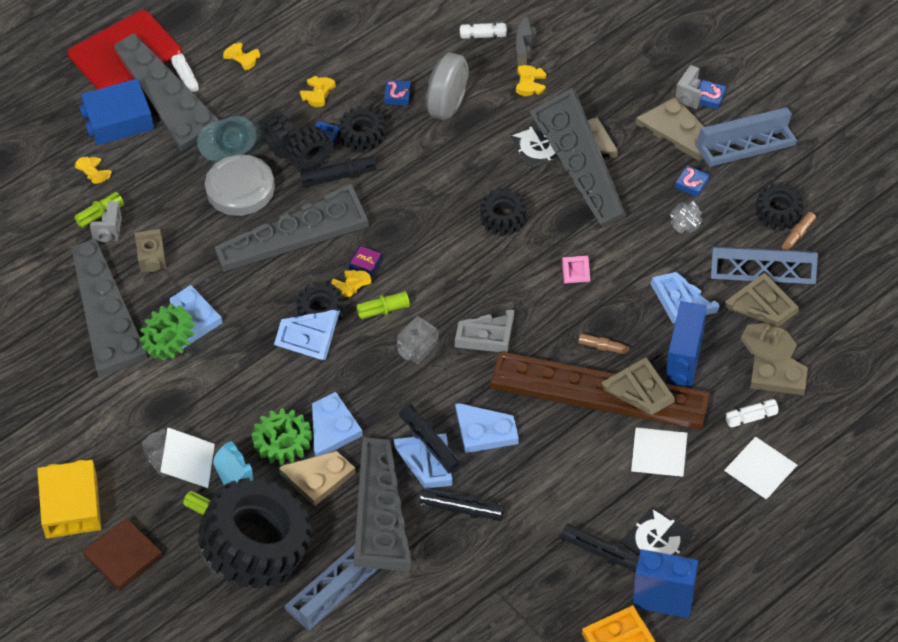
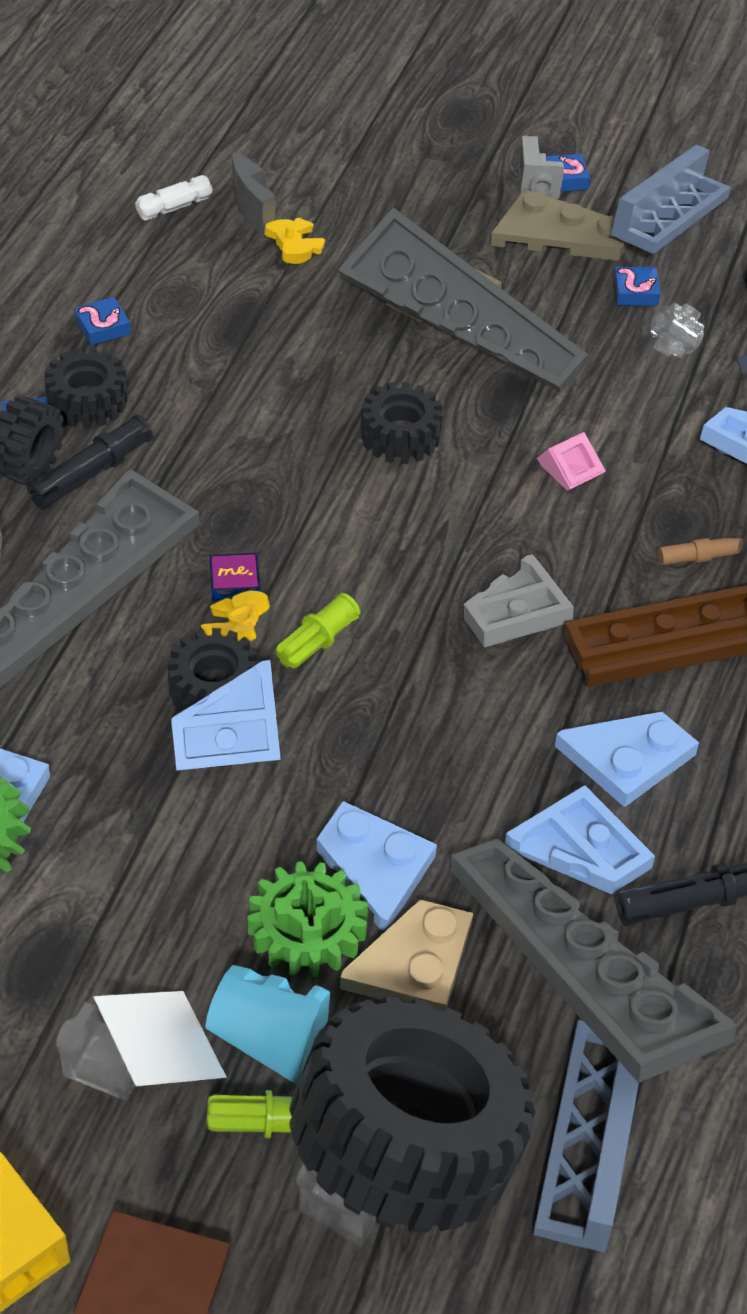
camera: 35 degrees left, 5 degrees down
clear brick [397,316,438,364] -> none
black pin [399,404,462,474] -> none
light grey piece [425,52,469,120] -> none
sticker [509,125,558,168] -> none

